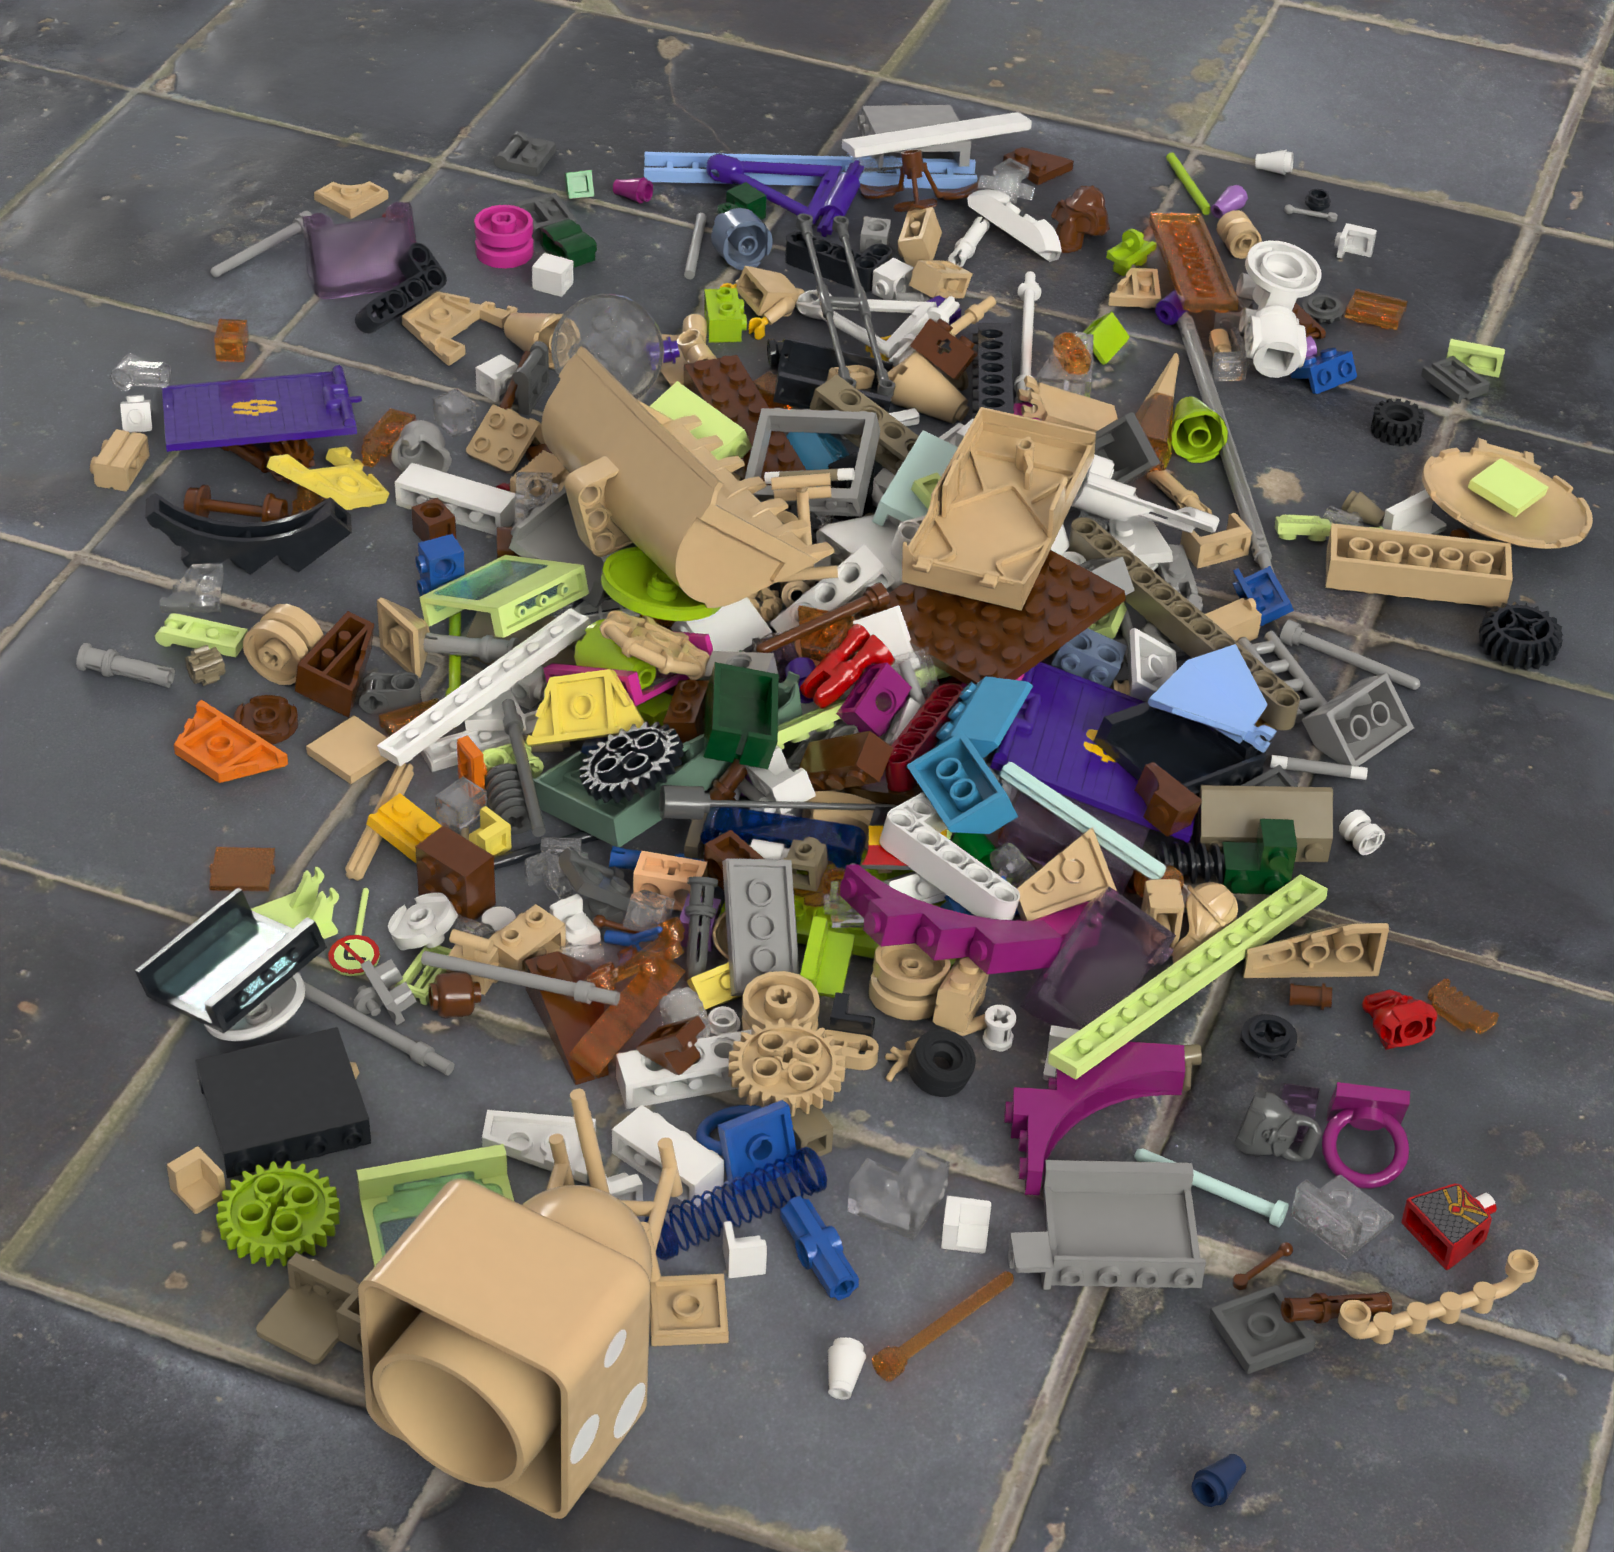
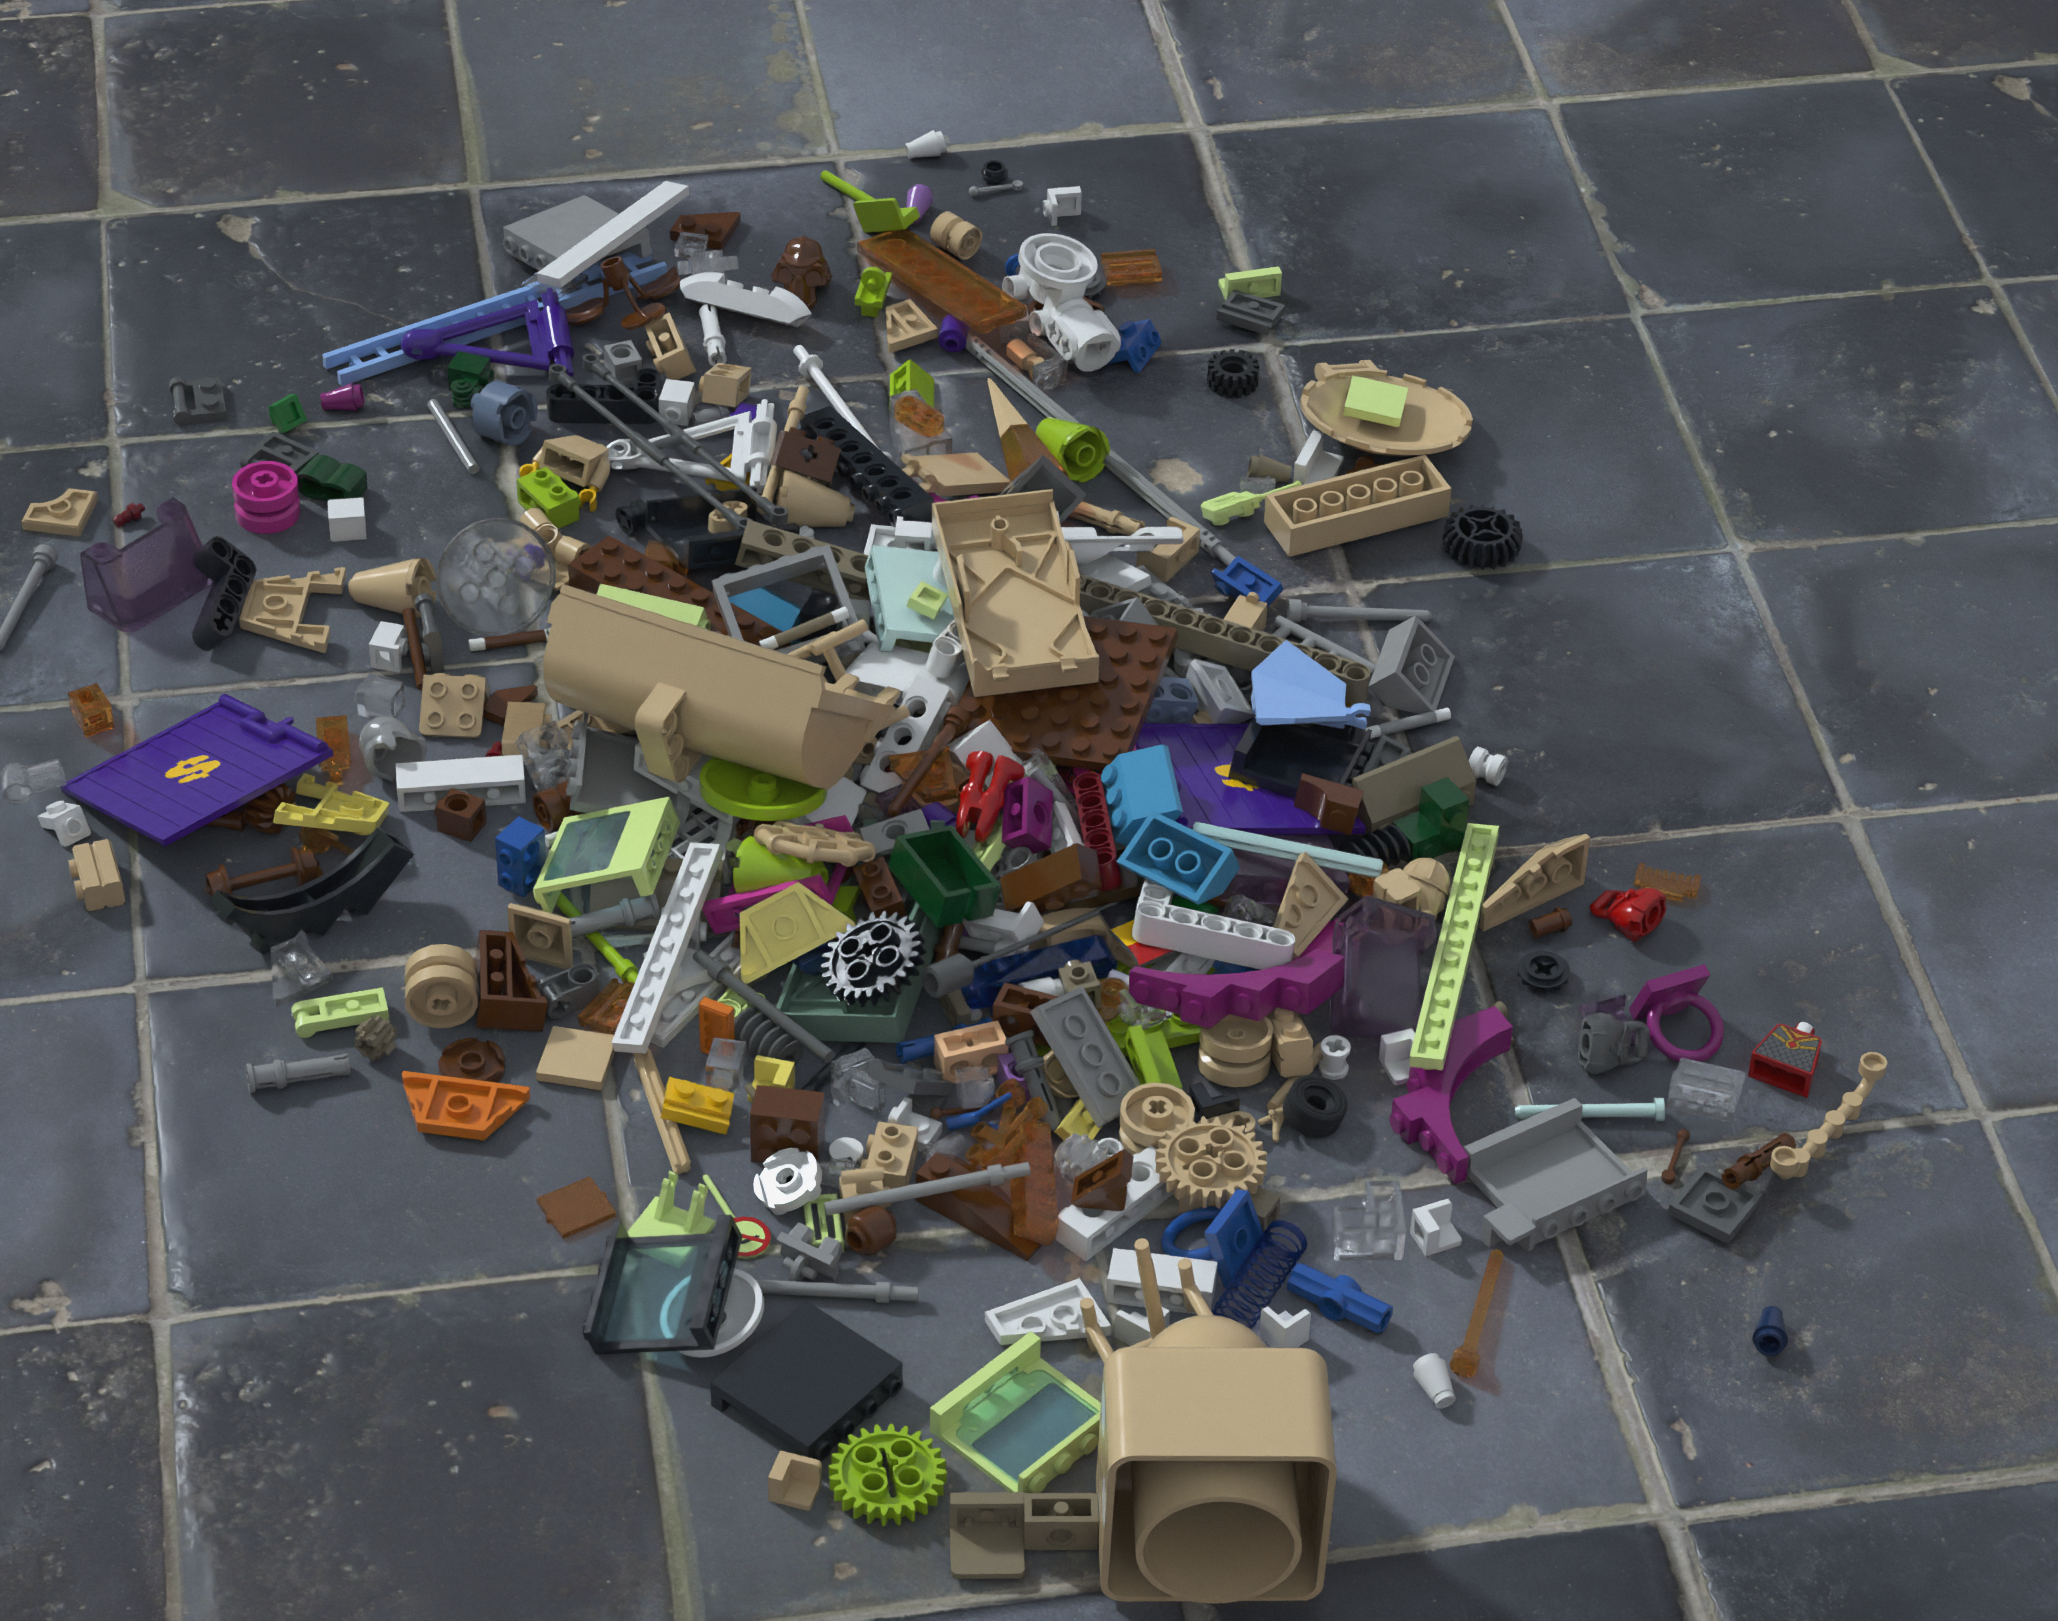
camera: 30 degrees left, 0 degrees up
none -> lime panel [853,198,920,233]

